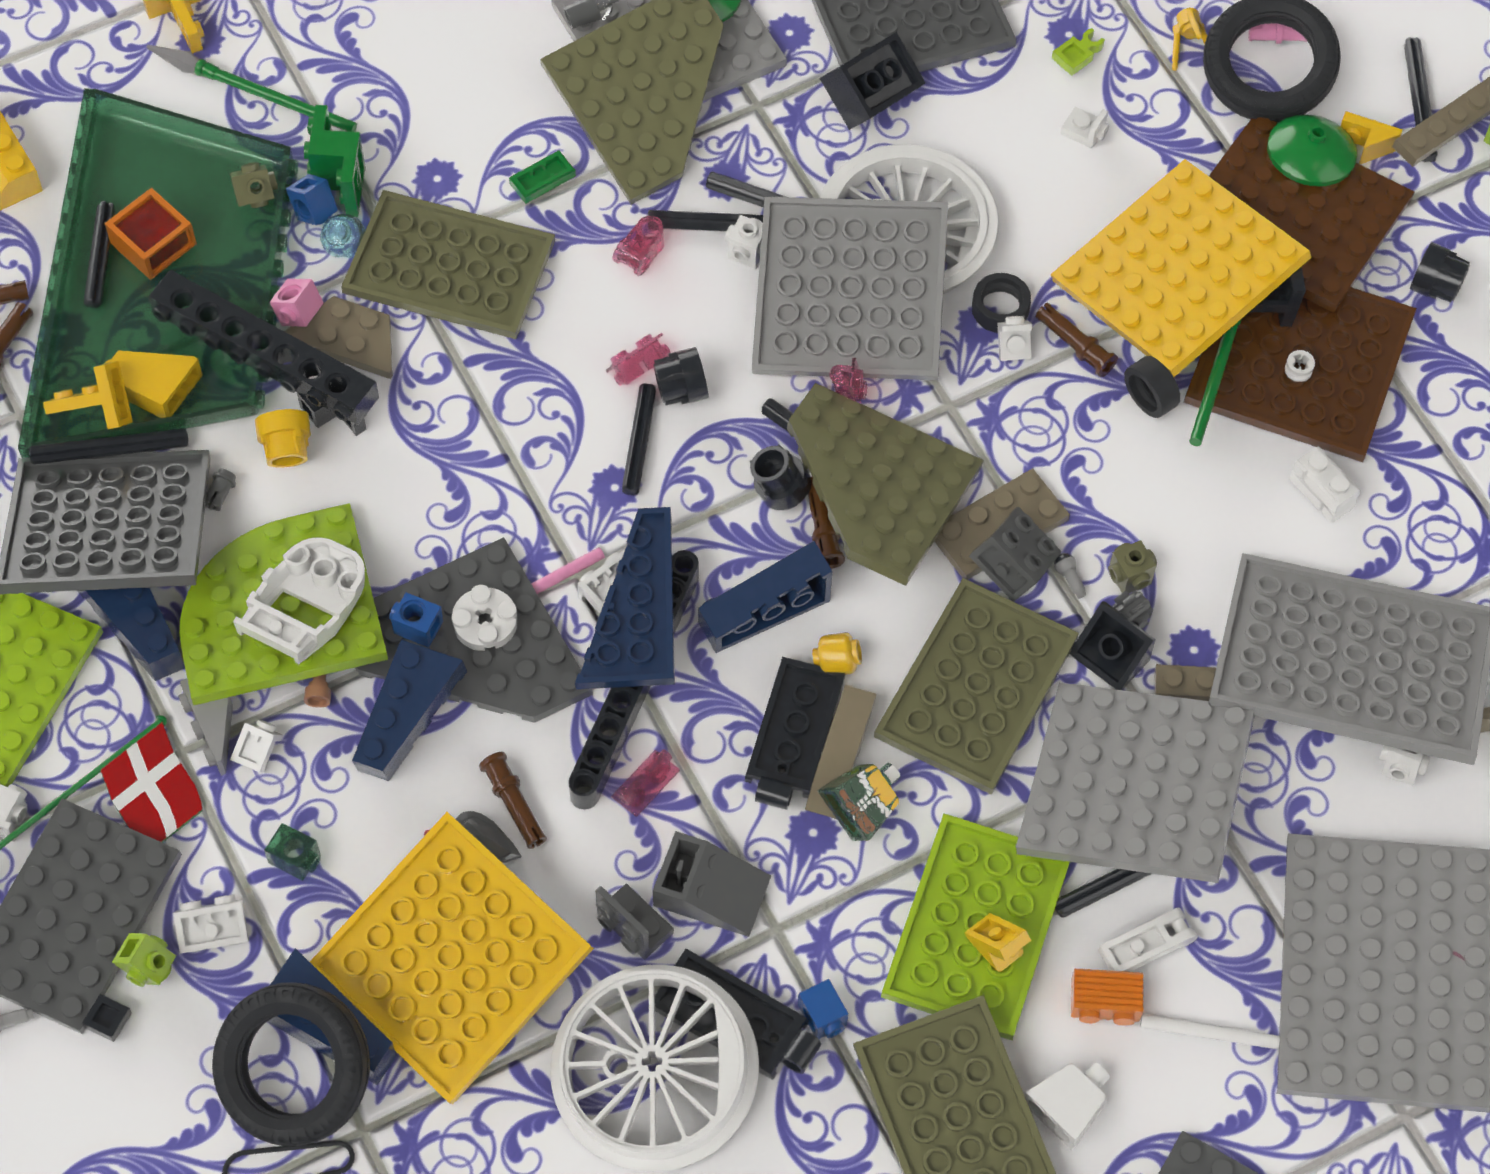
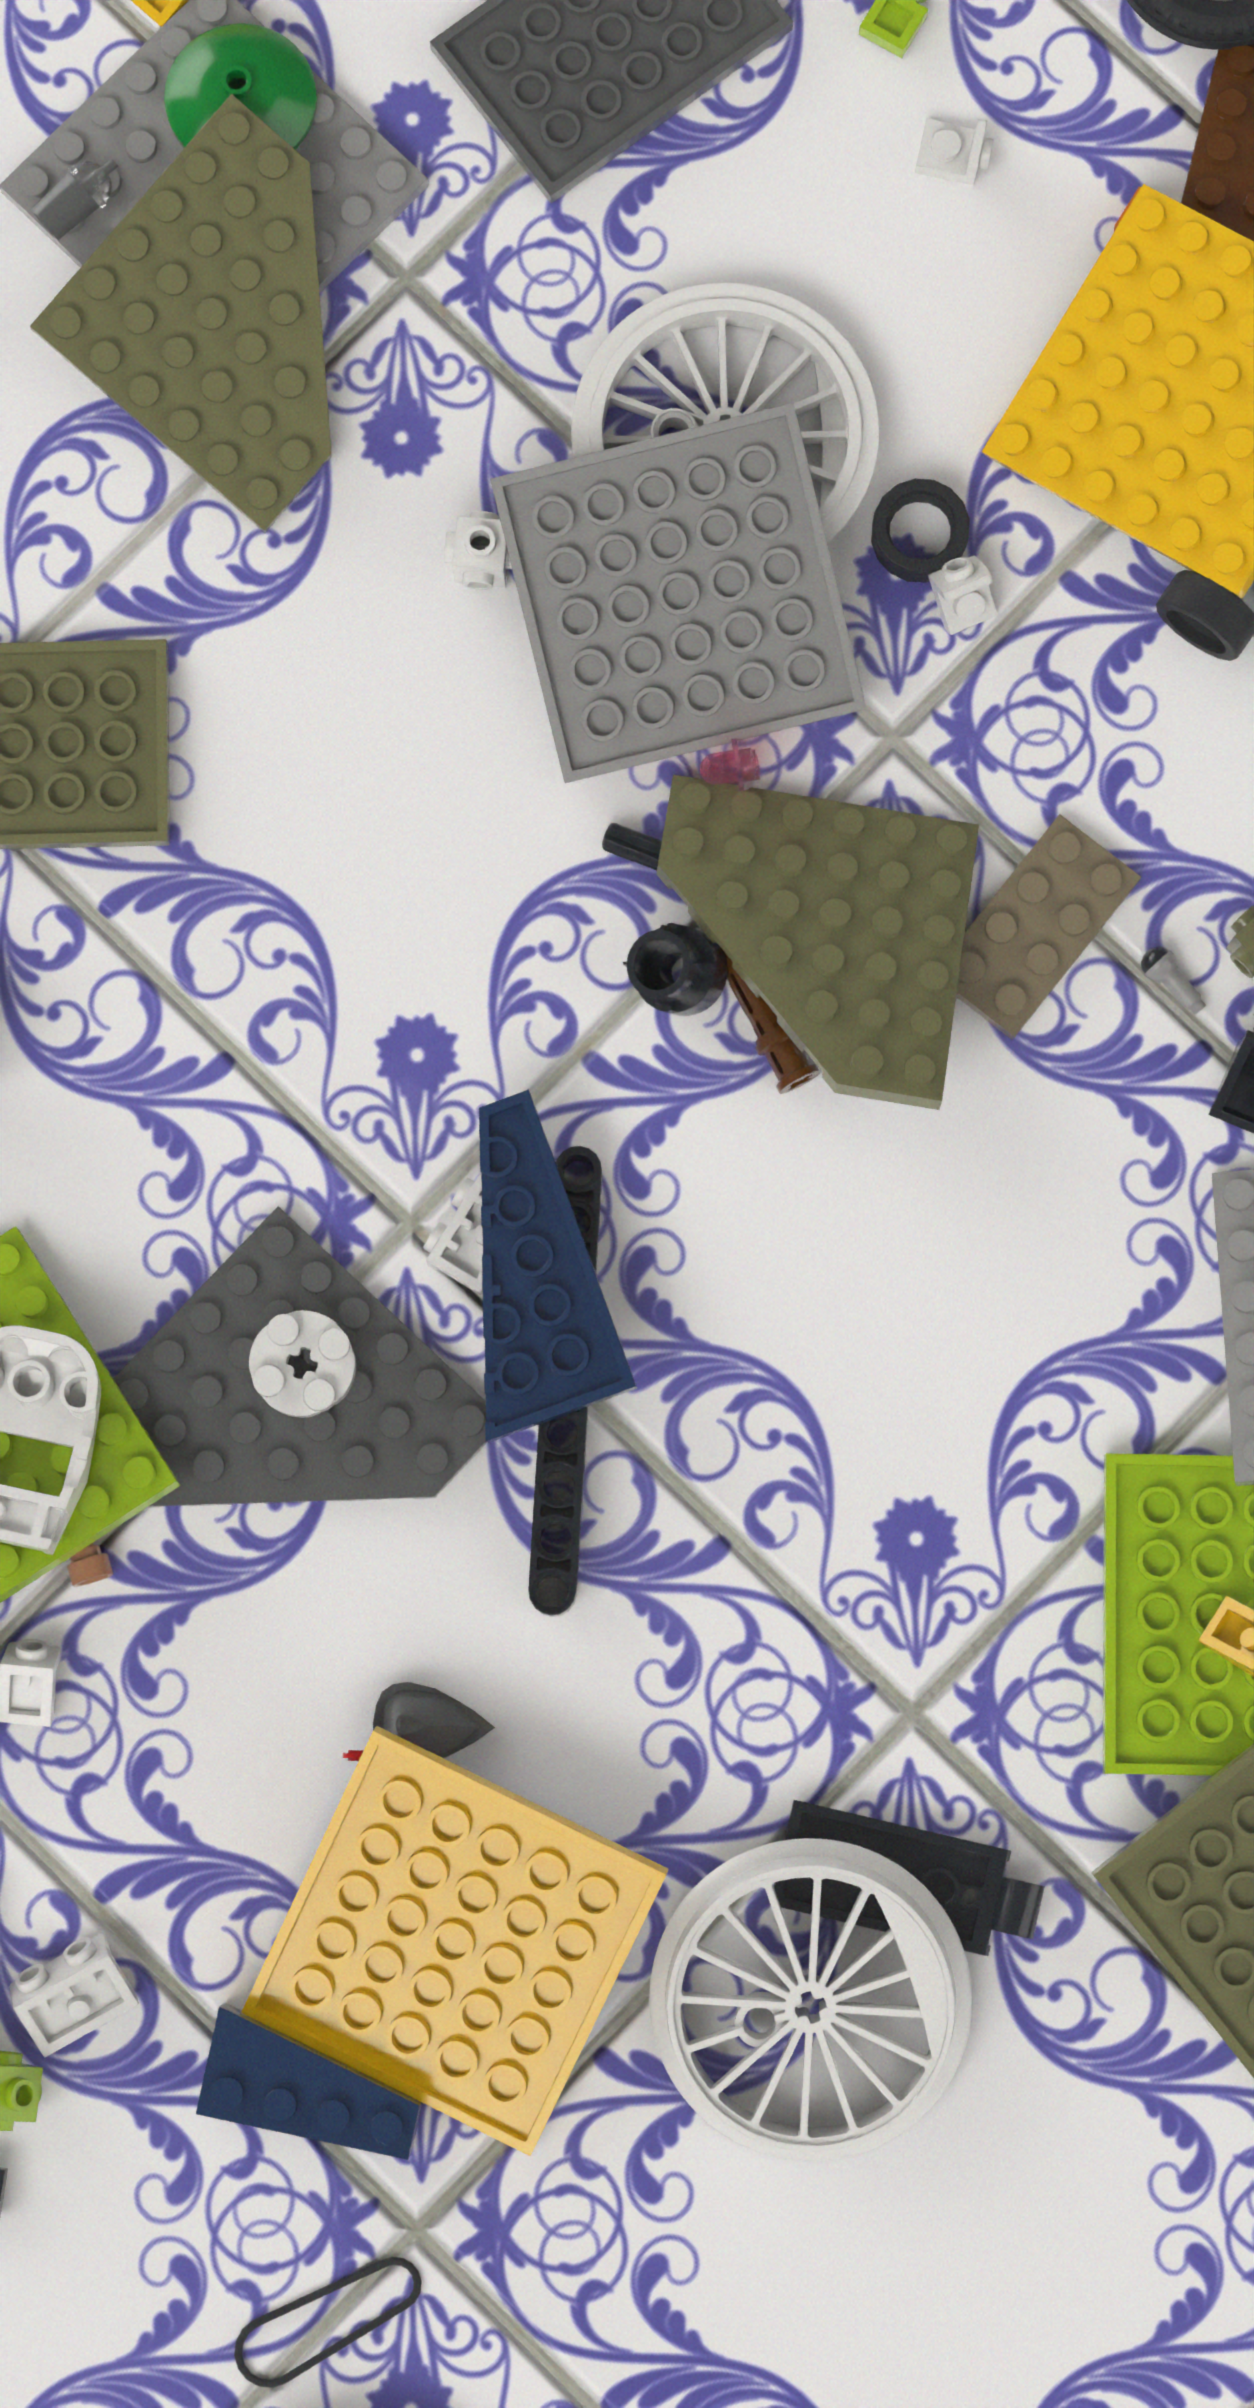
camera: 15 degrees left, 20 degrees up
black tyre [212,982,370,1146] -> none
clear green brick [264,823,321,881] -> none
dark blue wedge [352,640,468,781] -> none
blue brick [389,592,443,648] -> none
reddish brown pin [479,752,547,849] -> none
green plate [509,150,576,204] -> none
bright pink bar [531,547,605,594] -> none
dark grey bracket [595,883,674,960] -> none
clear pink hinge [606,333,671,386] -> none
clear pink hinge [611,749,680,817] -> none
clear pink piece [612,216,665,276] -> none
black axle [622,383,656,496] -> none
black axle [647,210,763,231] -> none
black piece [653,347,709,406] -> none
dark grey slope [653,831,771,937] -> none
dark blue wedge [698,541,833,653] -> none
black axle [706,172,786,208] -> none
black hinge [745,656,845,810] -> none
blue brick [798,979,849,1039] -> none
dark tan slope [805,685,877,819] -> none
yellow head [812,632,862,675] -> none
torso [818,763,900,841] -> none
black slope [819,32,926,130] -> none
olive plate [874,578,1079,795] -> none
dark grey bracket [969,507,1061,602] -> none
reddish brown pin [1035,303,1118,377] -> none

